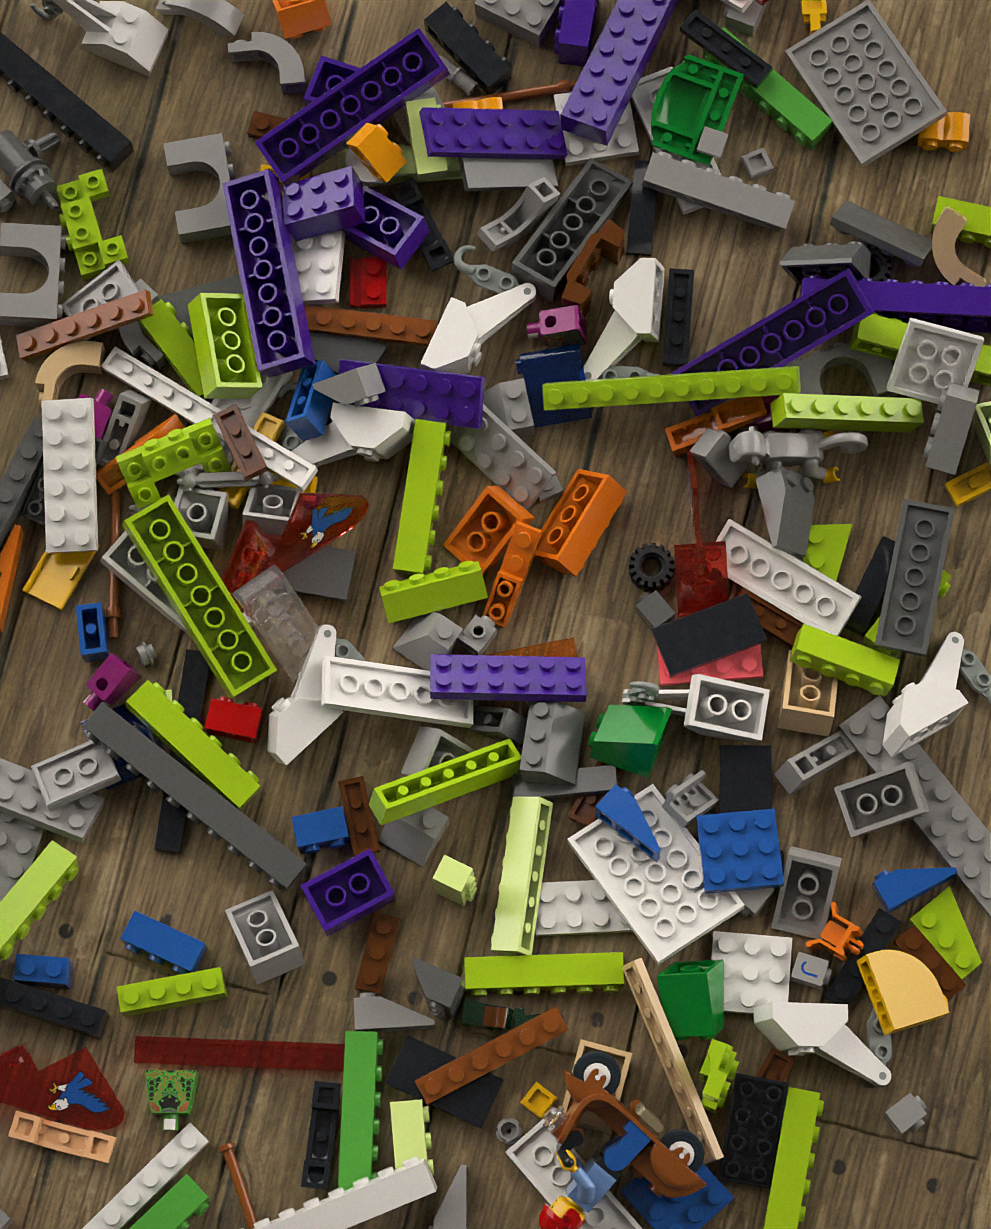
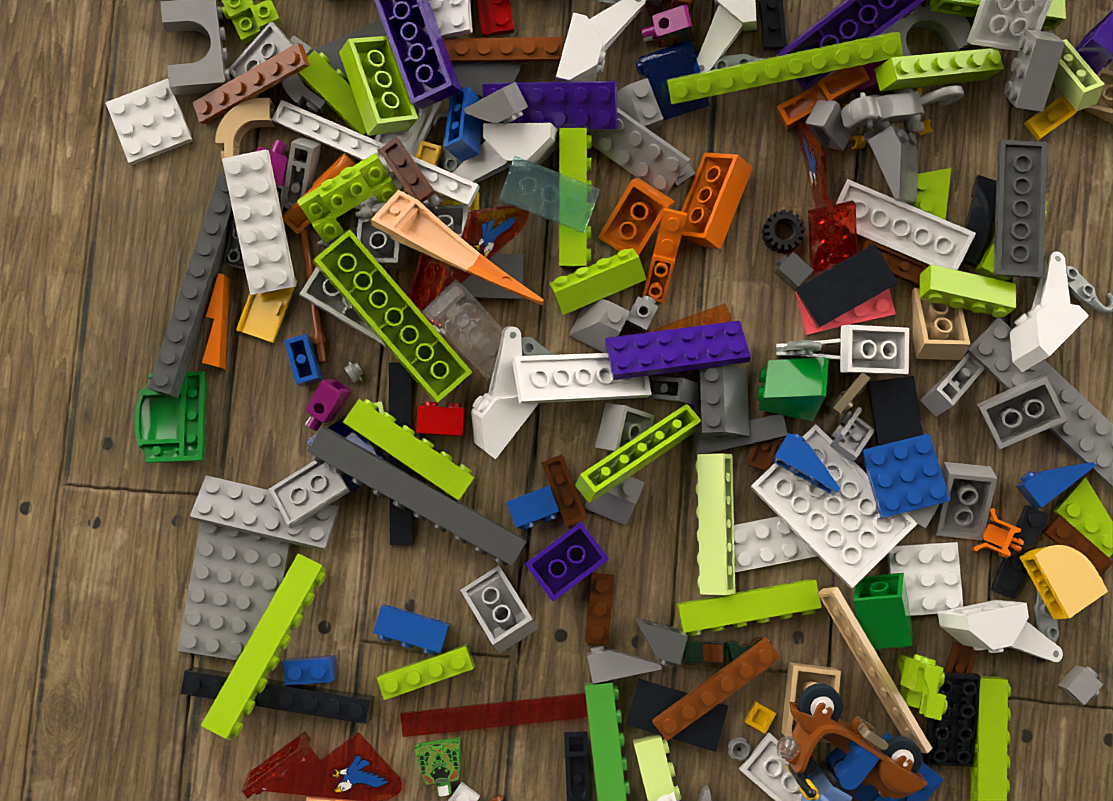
camera: 10 degrees left, 10 degrees up
yellowish green brick [433,855,477,907] -> none
light grey brick [790,952,832,990] -> none
none -> light nougat plate [371,190,544,305]
none -> clear light blue tile [498,156,600,233]
none -> dark tan plate [823,372,870,416]

